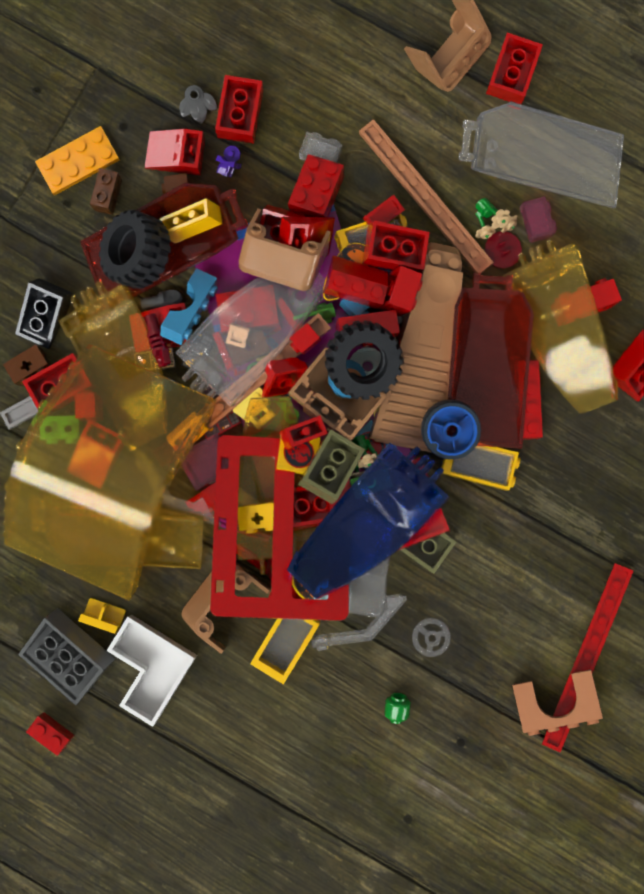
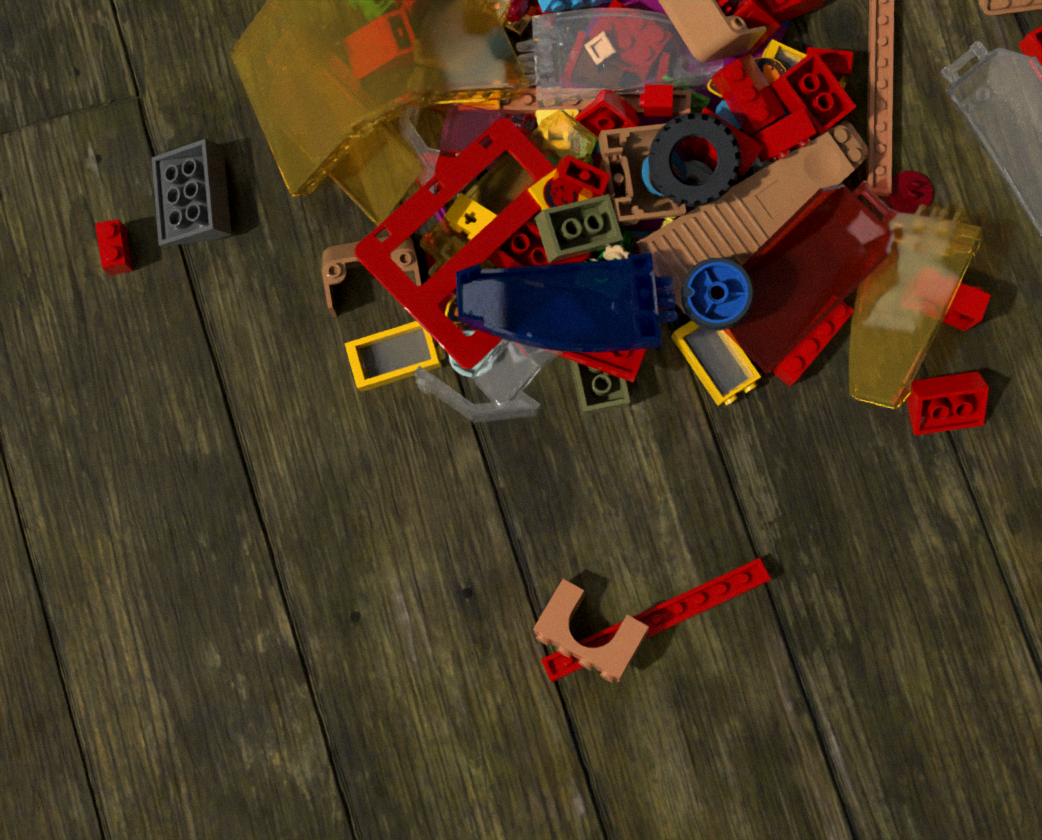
camera: 35 degrees right, 5 degrees down
yellow panel [78,598,126,634] -> none
white piece [107,615,197,727] -> none
green head [384,693,411,724] -> none
clear piece [412,618,451,657] -> none
tan plant [475,198,518,239] -> none
clear pink brick [520,196,557,243] -> none

